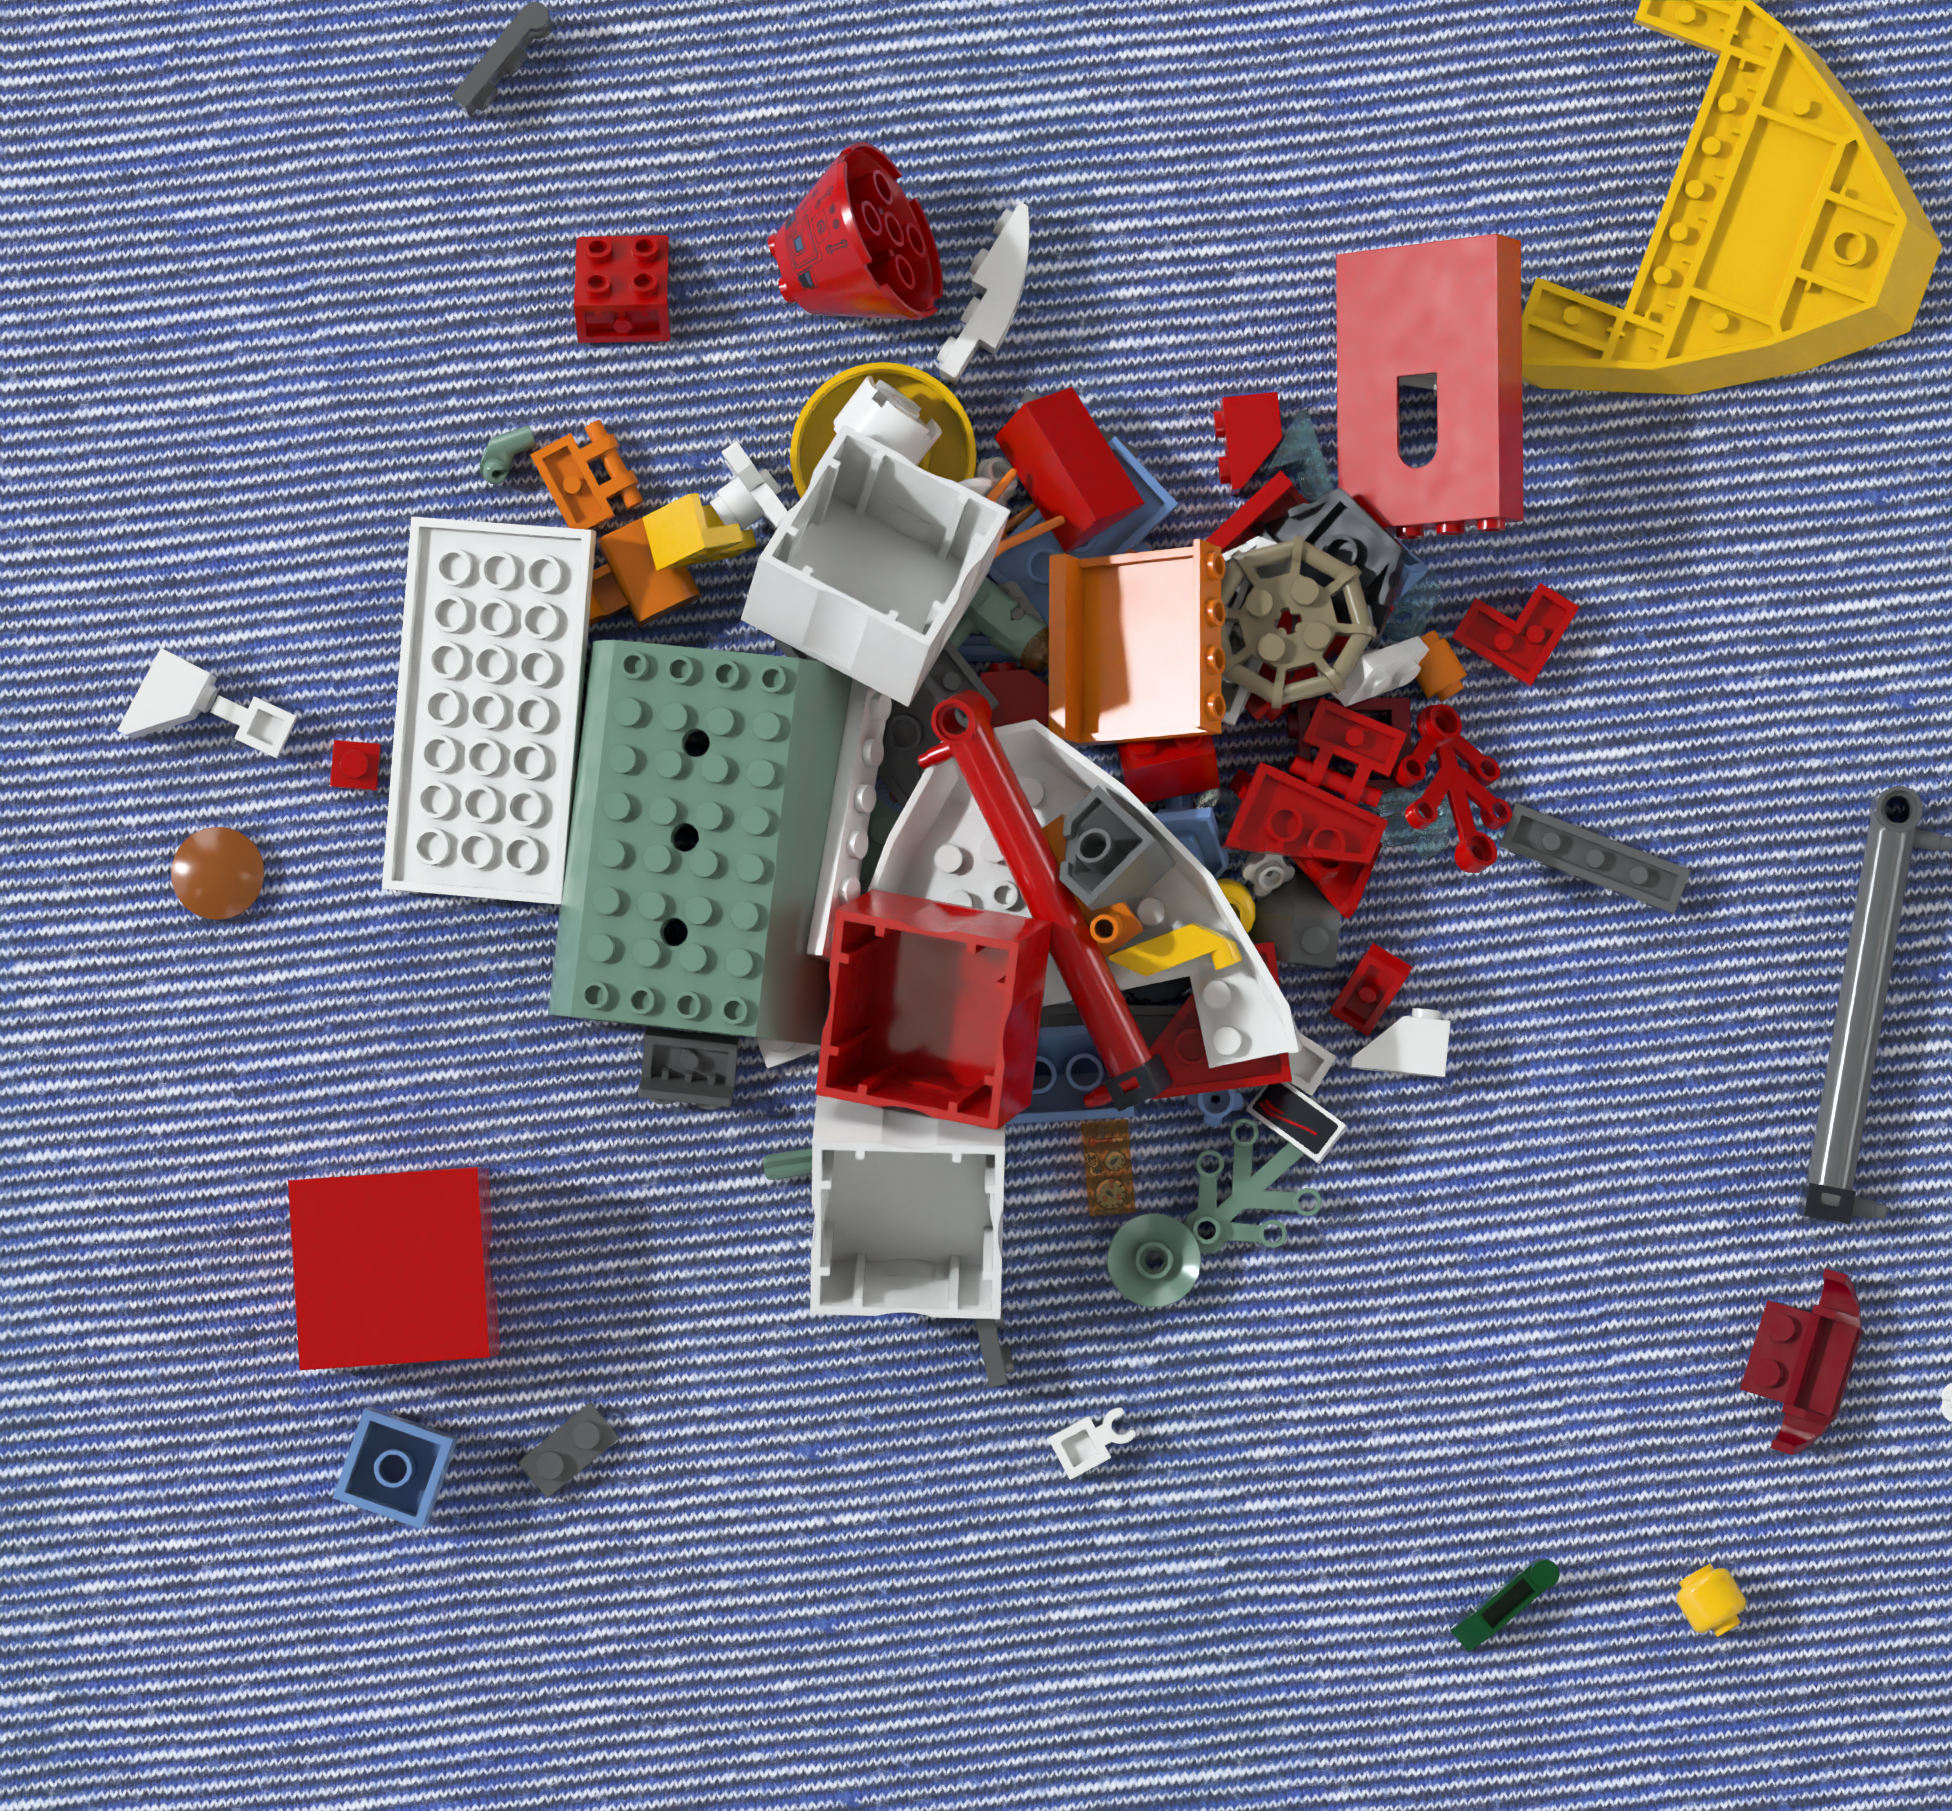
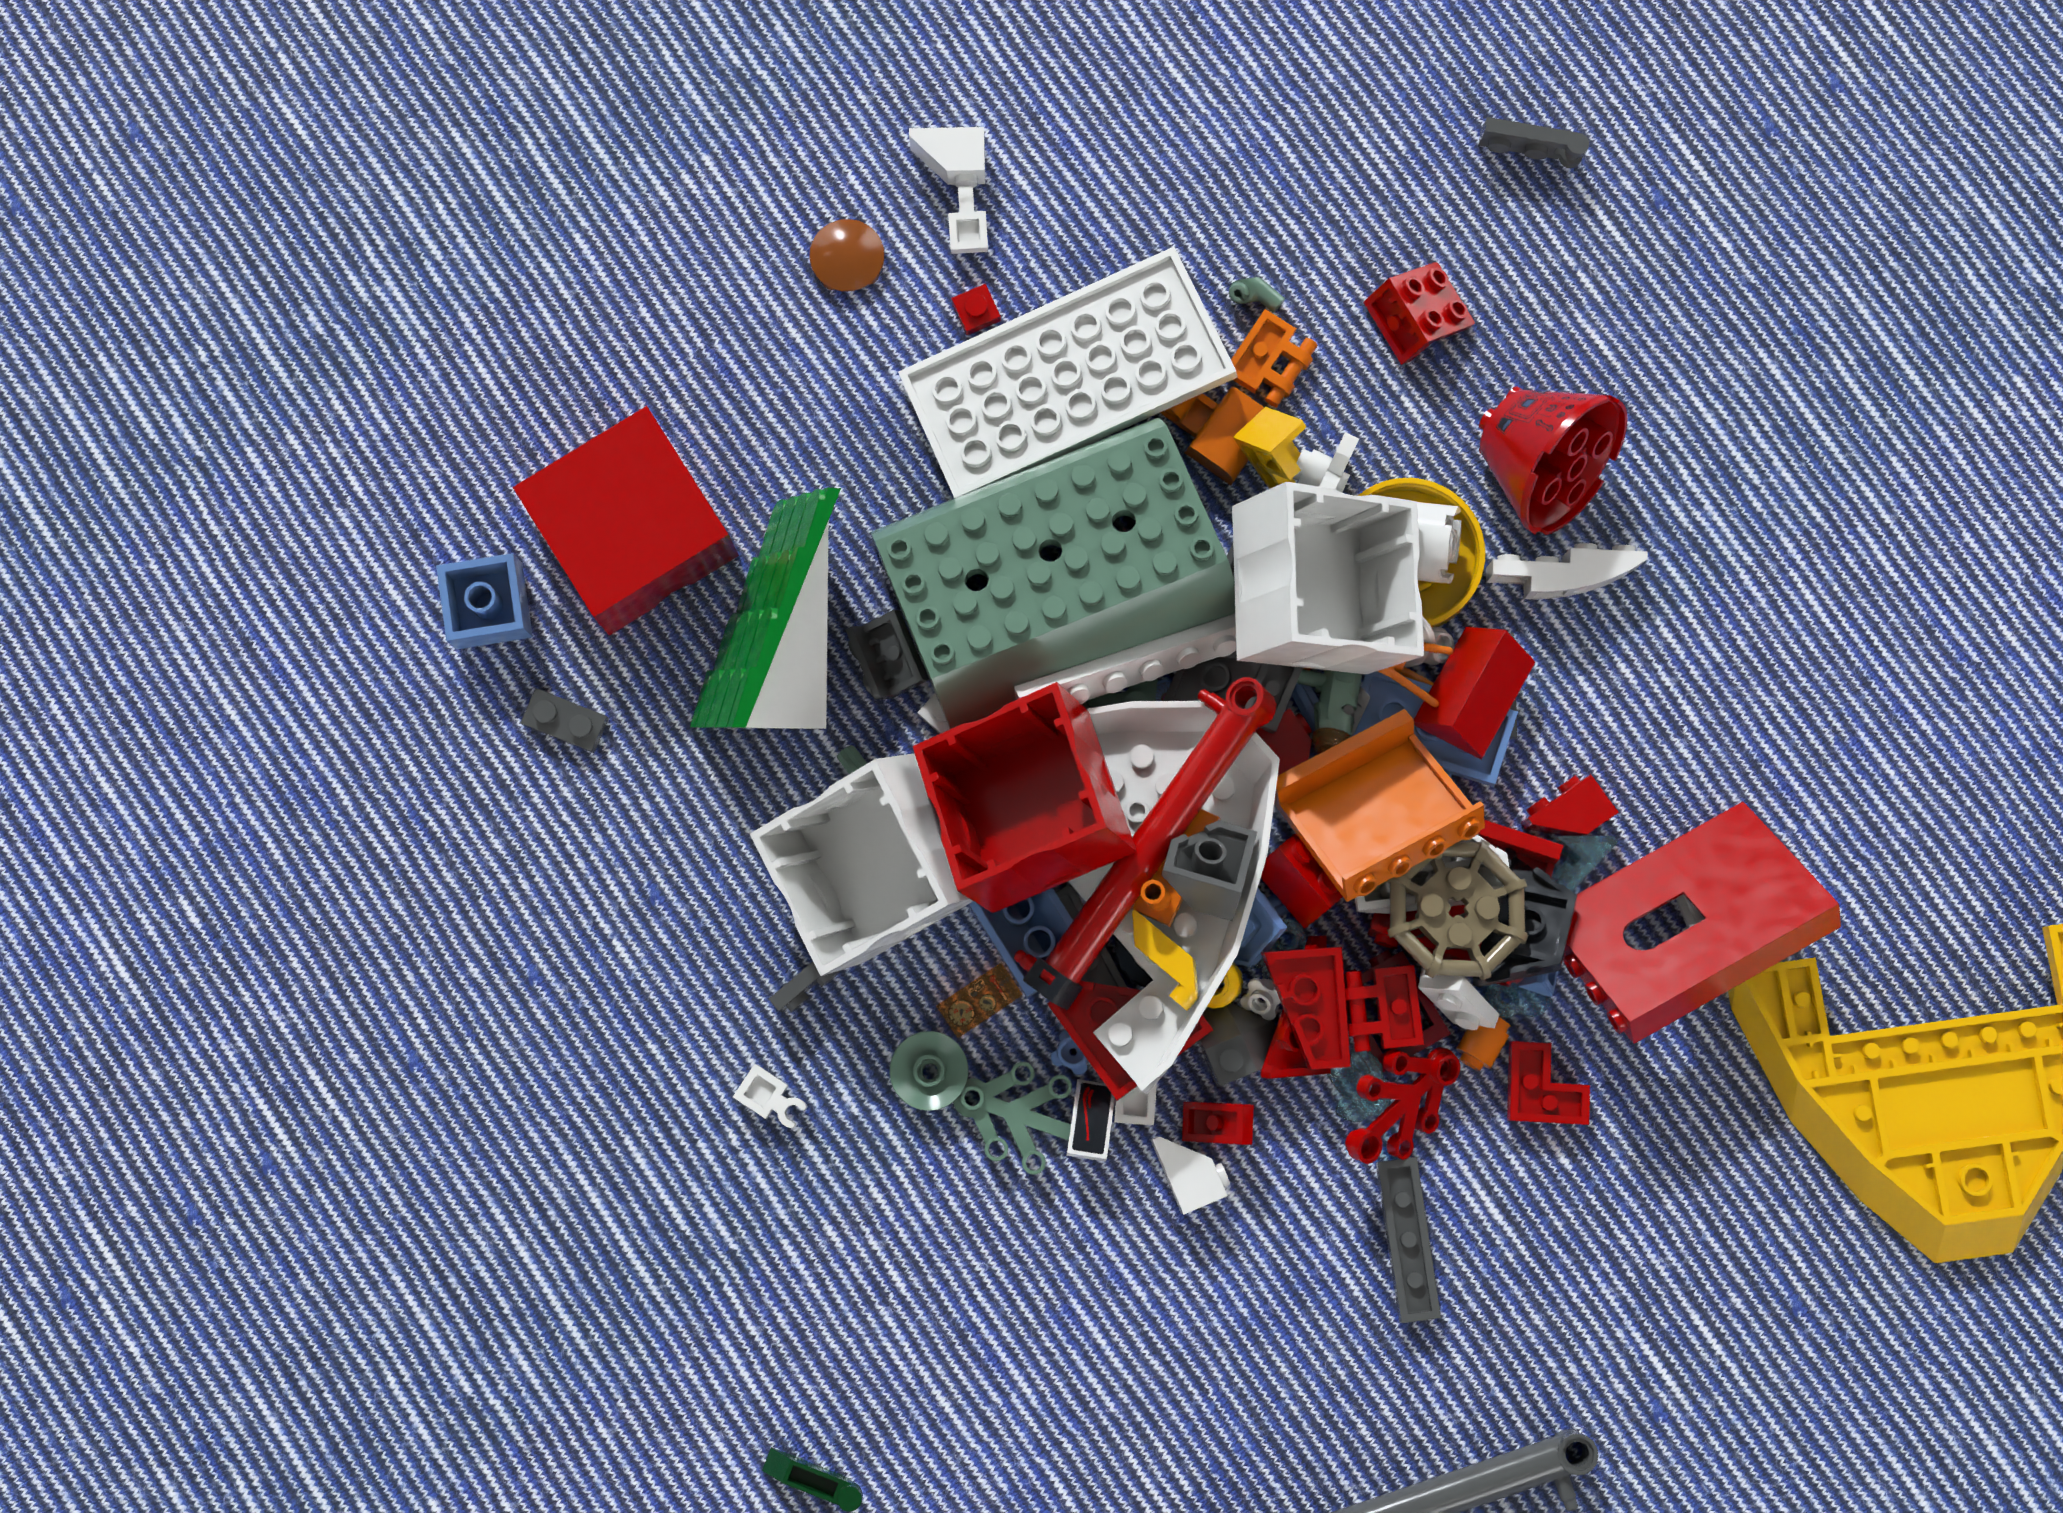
camera: 55 degrees right, 5 degrees down
none -> green piece [690,487,841,729]

